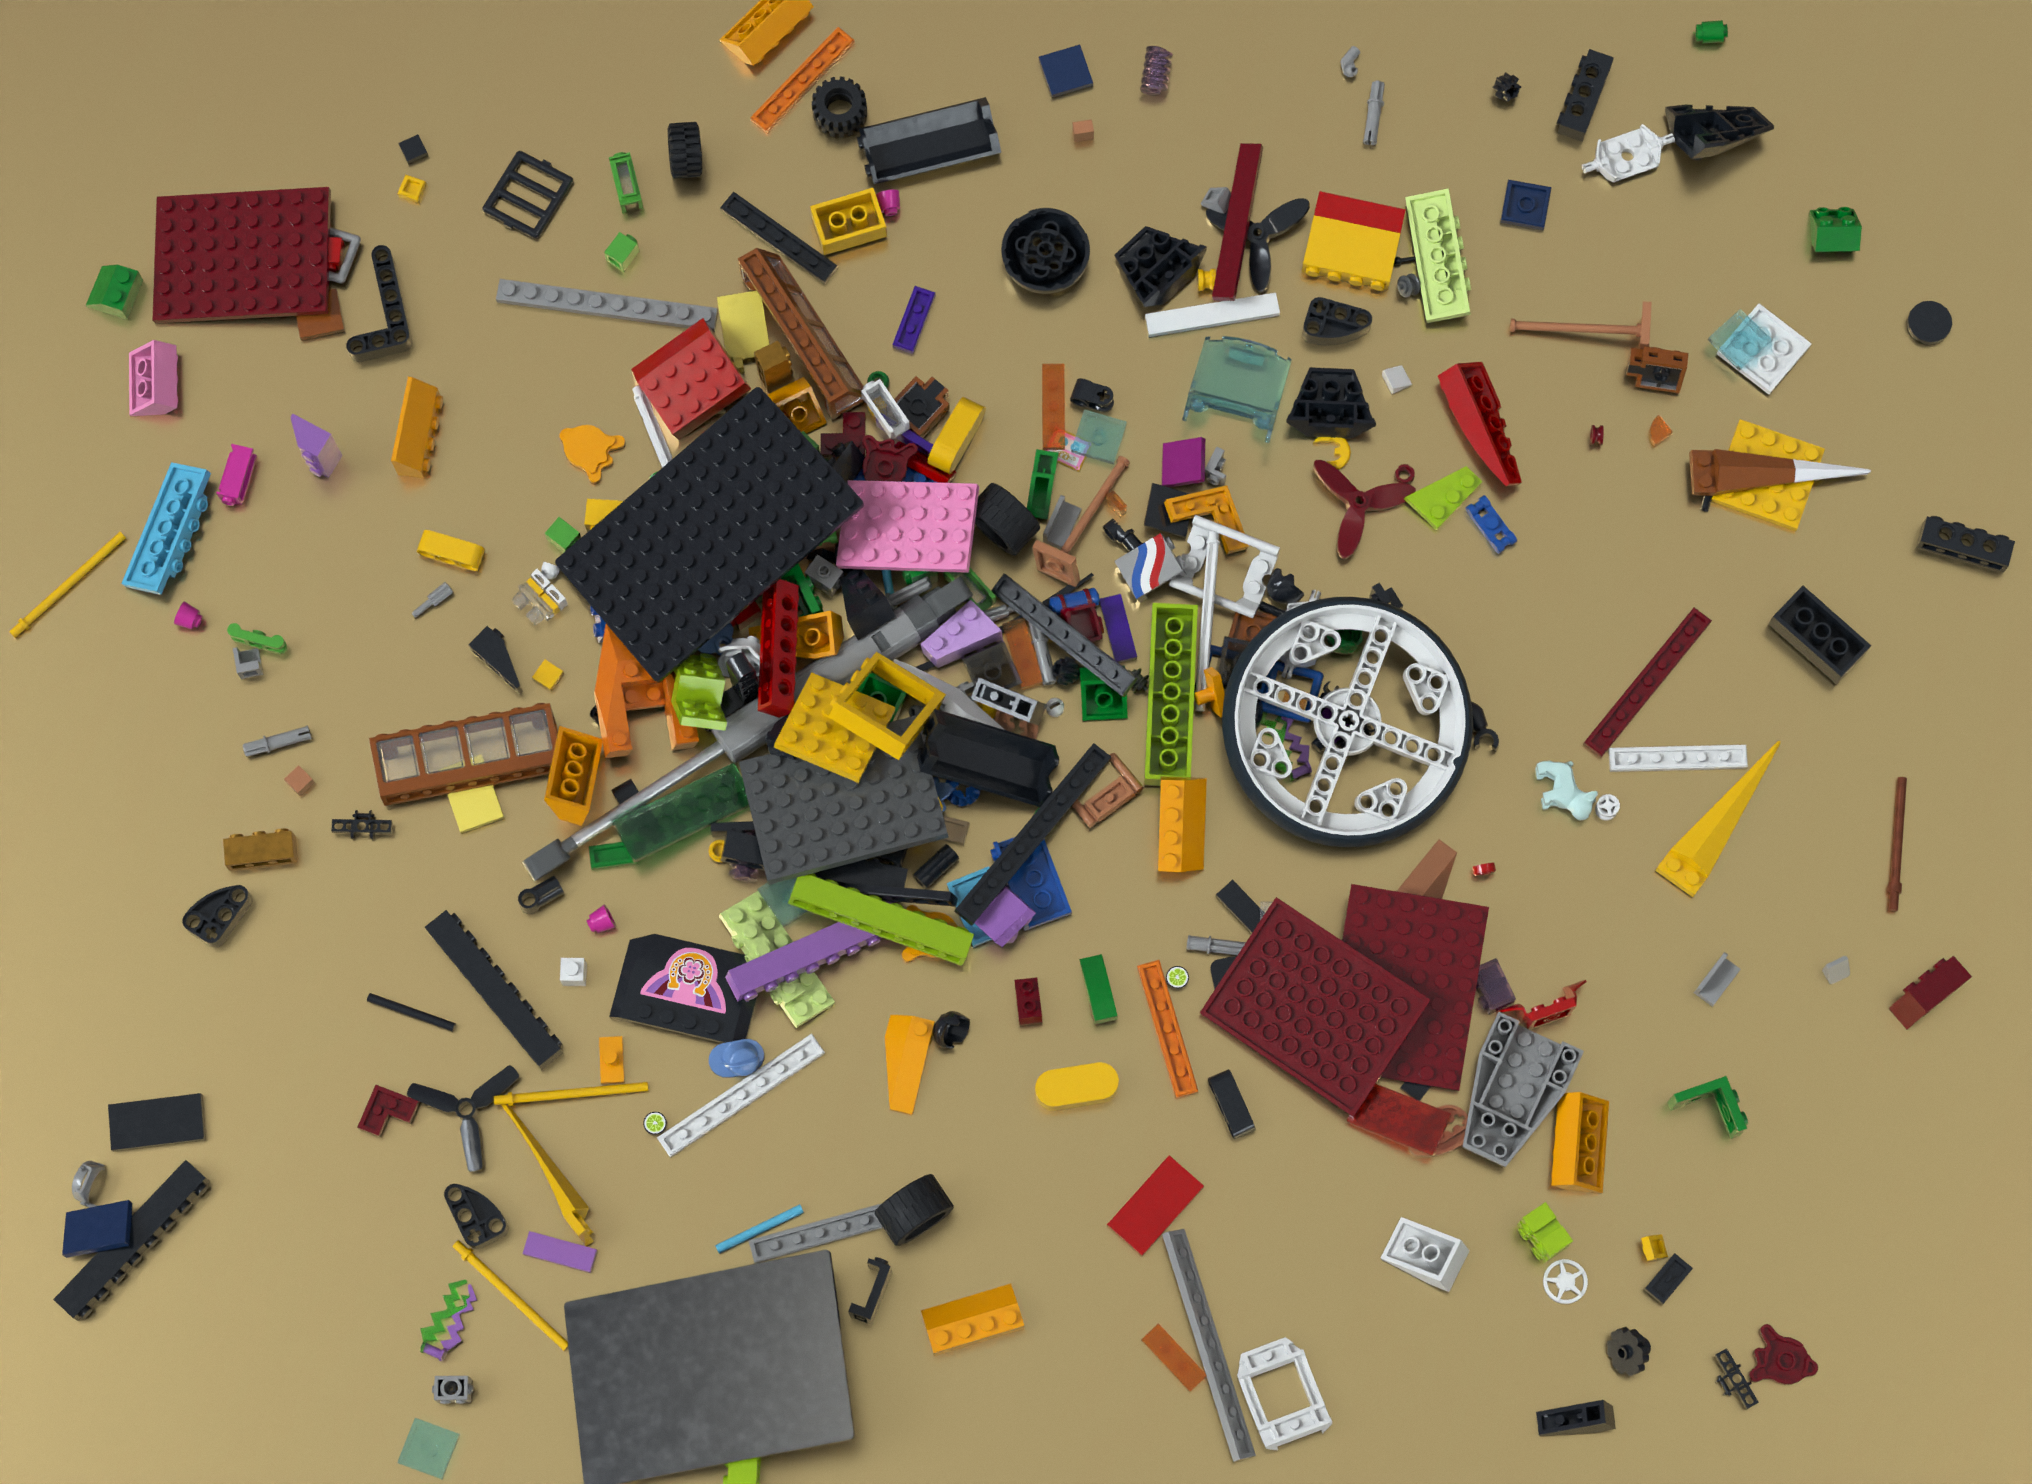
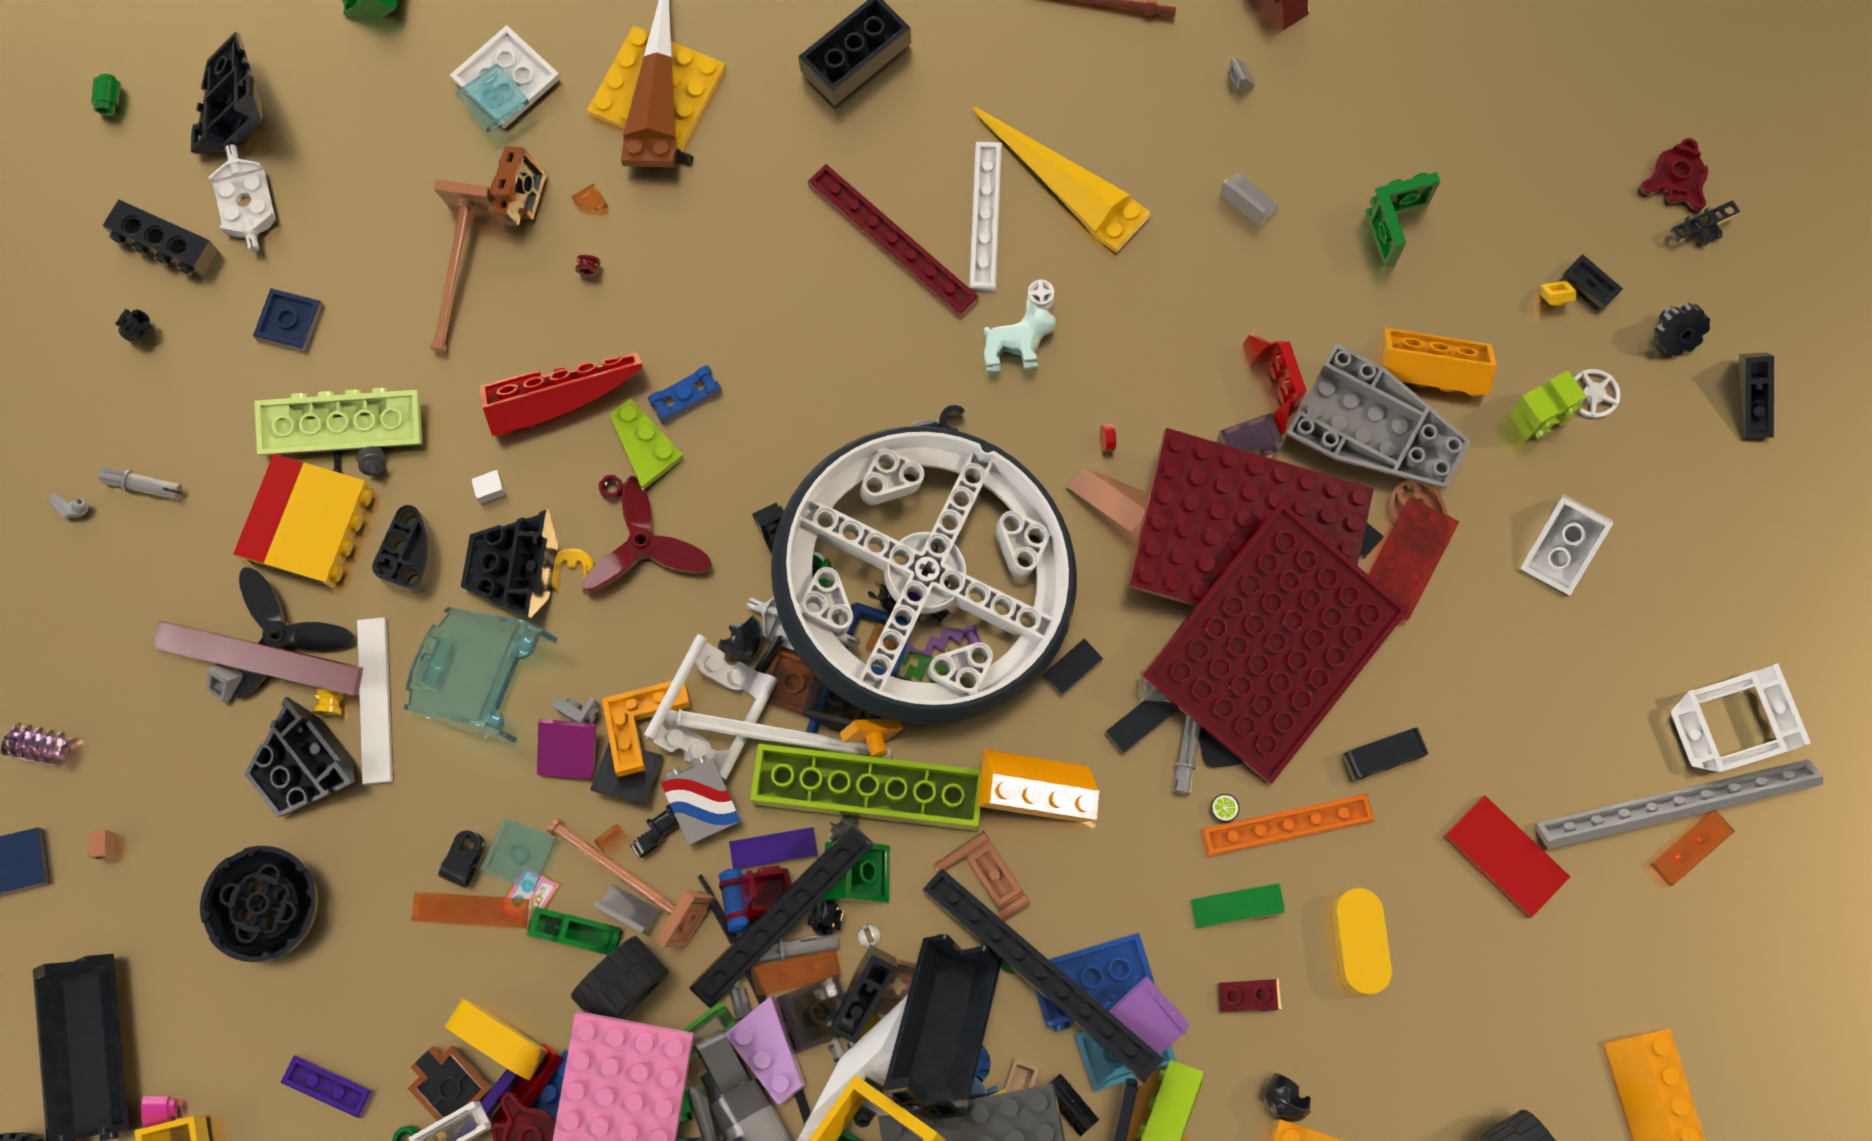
camera: 85 degrees left, 0 degrees up
none -> black tile [1043,638,1103,696]

